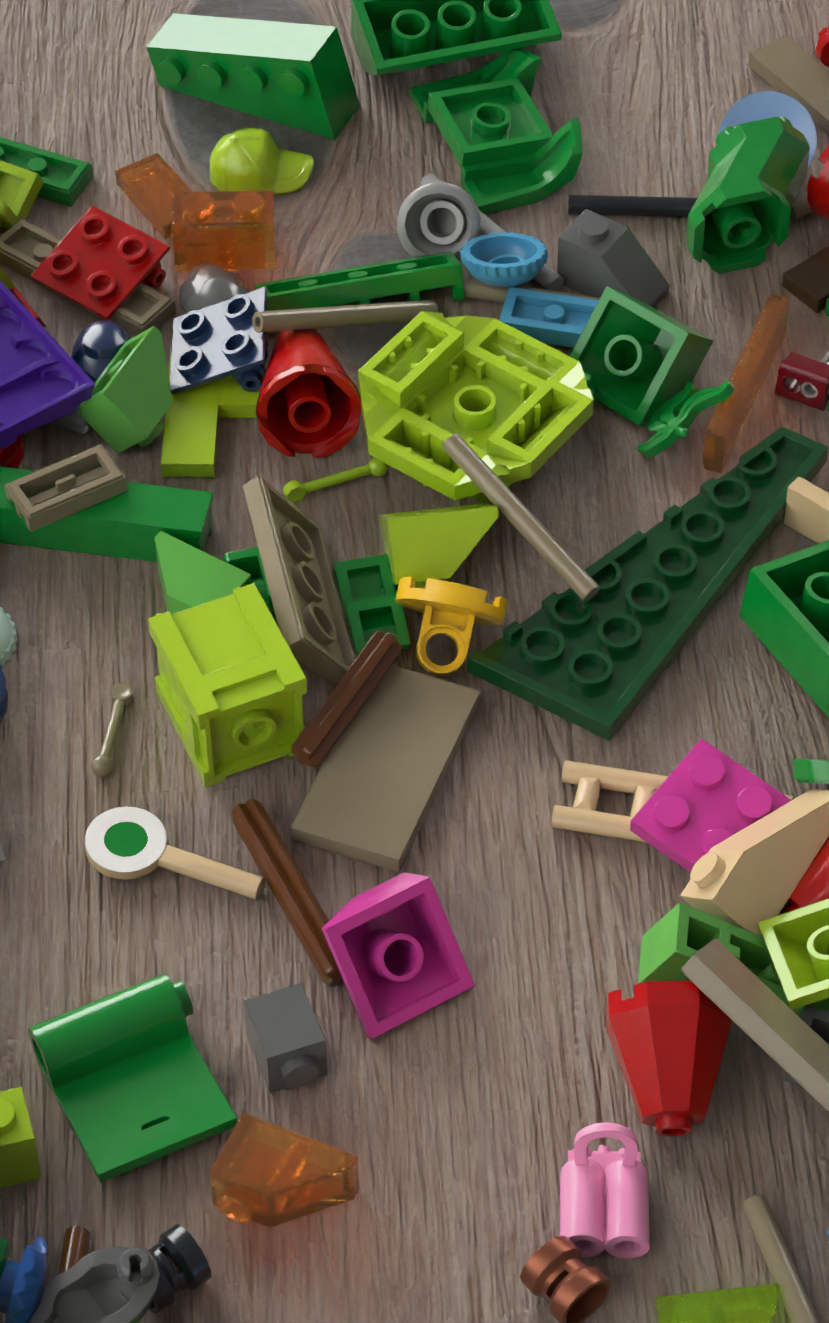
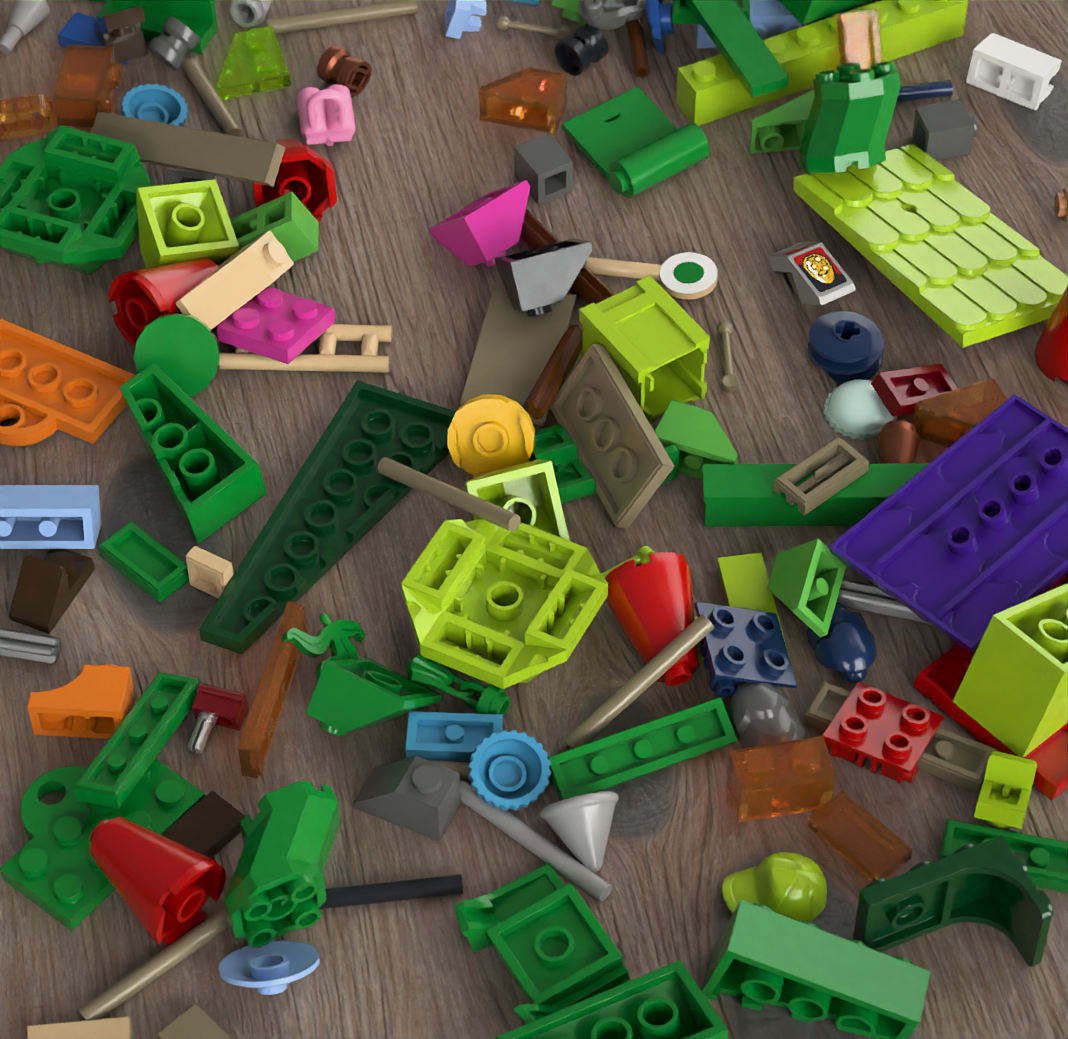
camera: 170 degrees right, 0 degrees up
none -> slope [495,238,593,317]
none -> dark green bracket [853,835,1053,967]

